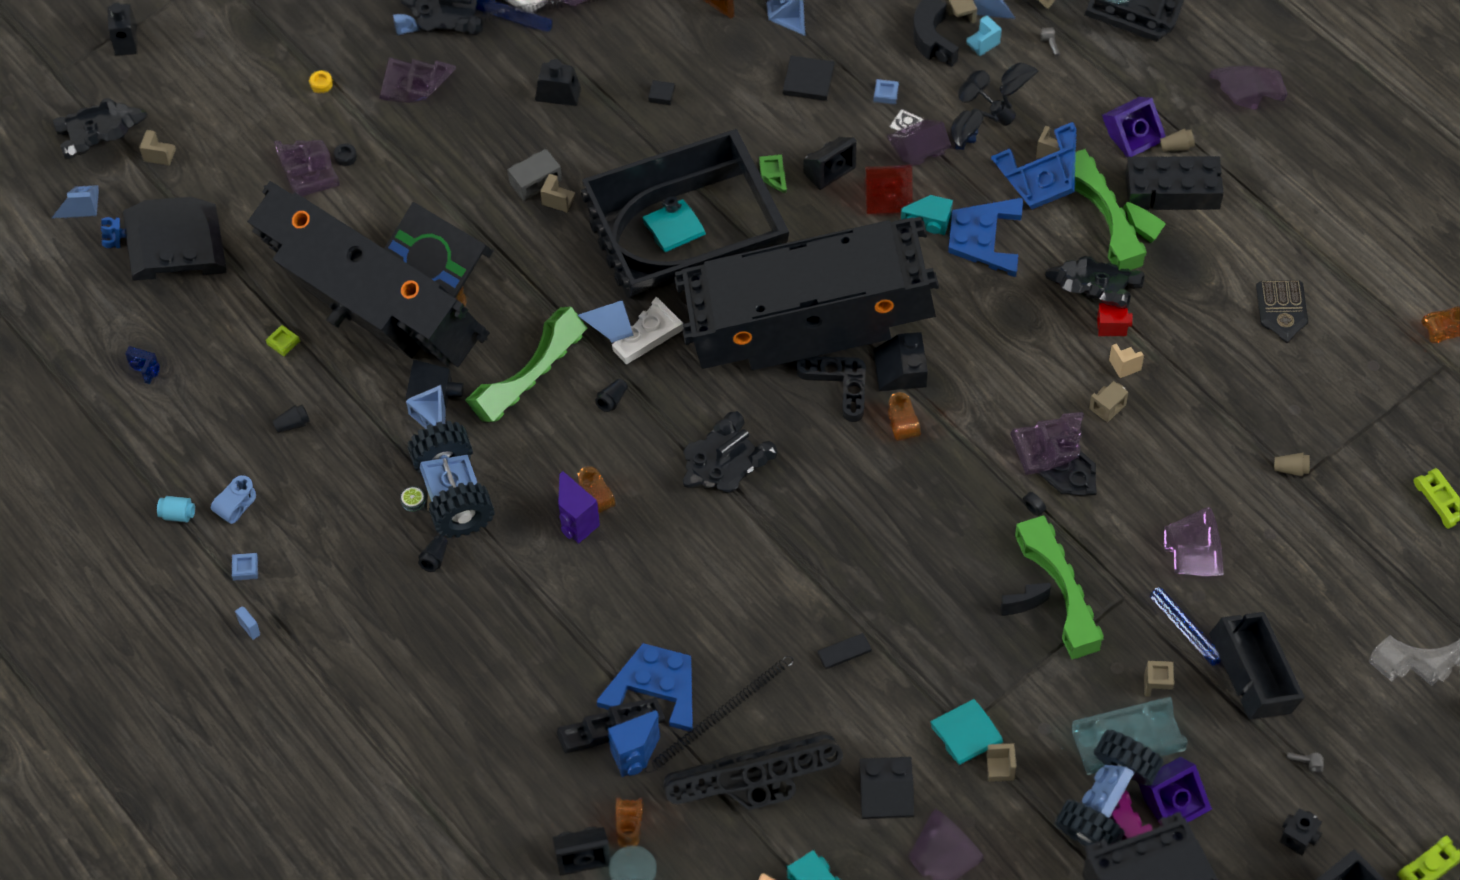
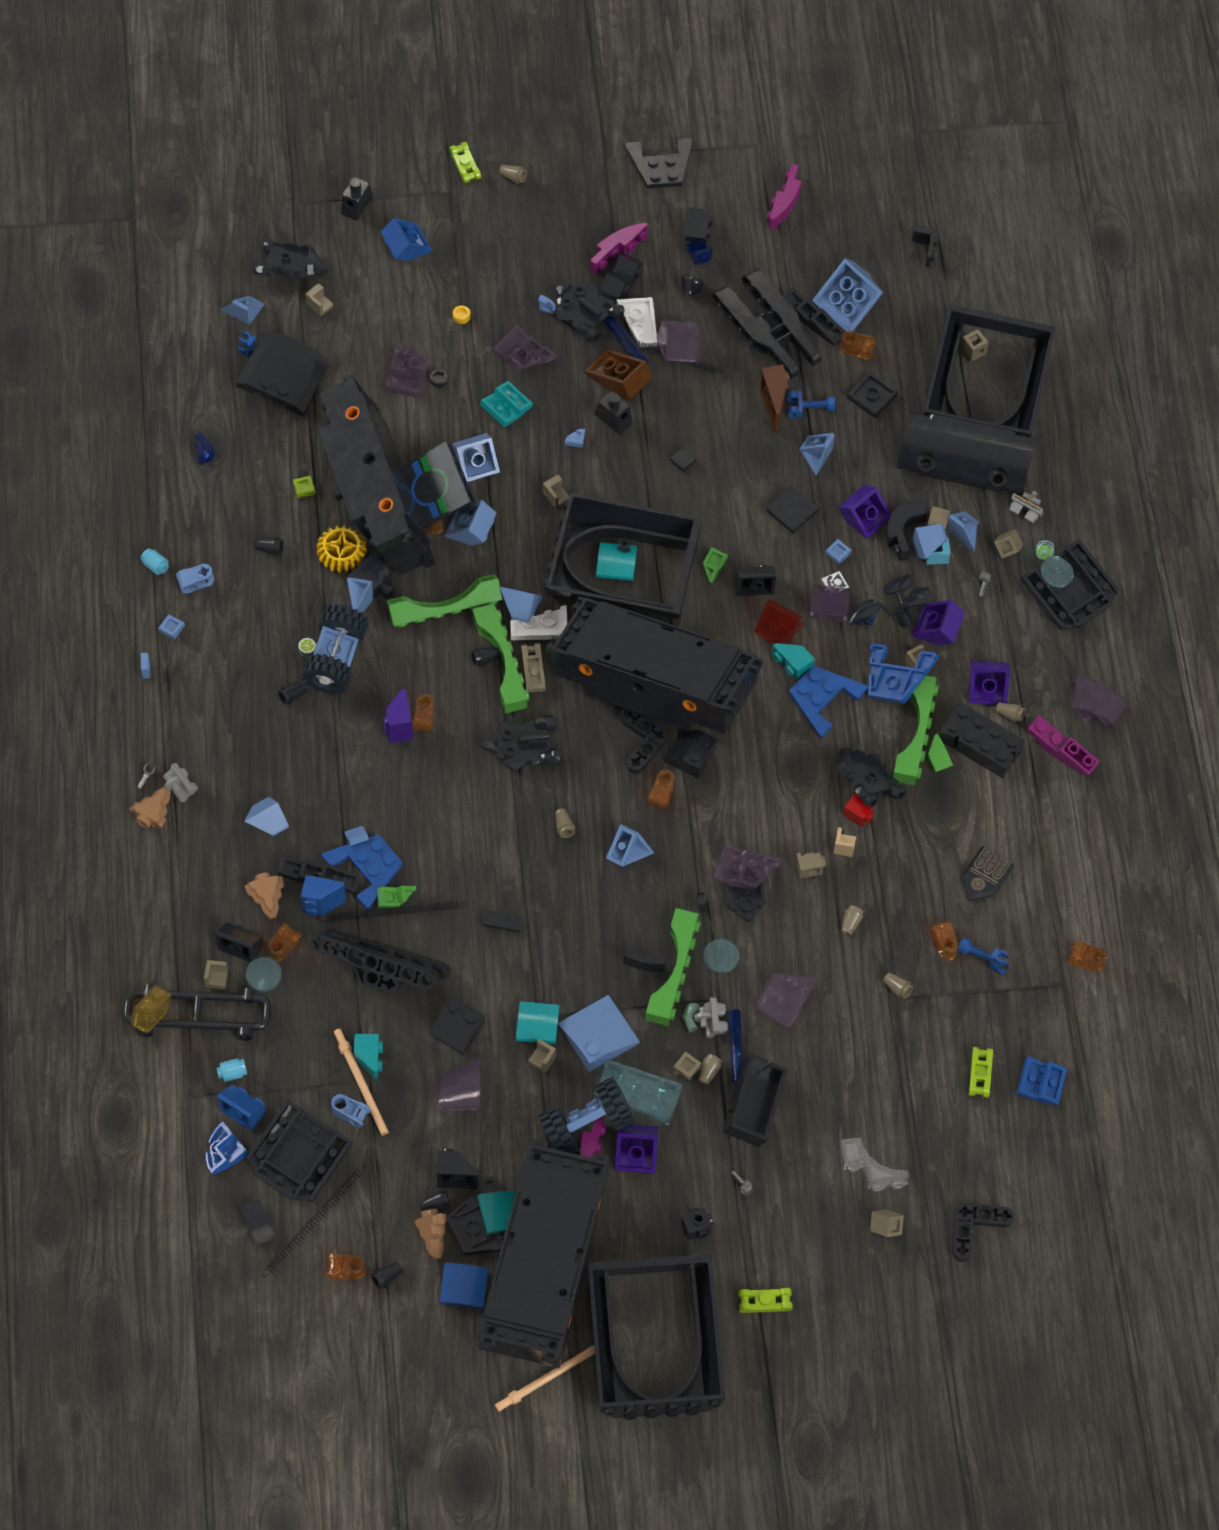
camera: 30 degrees right, 5 degrees up
dark grey brick [507,149,562,201] -> none
none -> medium nougat rock [129,786,171,829]
none -> flat silver hand [137,763,157,789]
none -> light grey hips [163,763,198,802]
none -> medium blue slope [244,797,289,837]
none -> medium nougat rock [245,873,284,919]
none -> yellow gear [316,525,367,573]
none -> medium blue tile [345,826,369,846]
none -> bright green slope [377,885,416,908]
none -> blue slope [381,218,432,261]
none -> medium blue slope [445,500,496,545]
none -> medium blue slope [452,433,500,482]
none -> bright green arch [472,603,530,714]
none -> teal slope [480,381,533,428]
none -> dark tan plate [521,643,546,693]
none -> dark tan cone [555,809,575,838]
none -> medium blue slope [558,995,640,1072]
none -> medium blue tile [565,429,585,448]
none -> reddish brown slope [585,349,652,400]
none -> medium blue slope [606,824,654,867]
none -> sand green arm [682,1003,700,1032]
none -> light grey hips [694,997,728,1038]
none -> dark tan cone [698,1054,722,1085]
none -> clear light blue piece [704,939,739,973]
none -> dark purple slope [838,485,892,539]
none -> dark tan cone [841,905,863,936]
none -> medium blue slope [911,524,948,559]
none -> dark purple slope [913,600,965,645]
none -> clear orange piece [930,920,958,960]
none -> blue bar [958,938,1009,975]
none -> magenta slope [1026,715,1100,776]

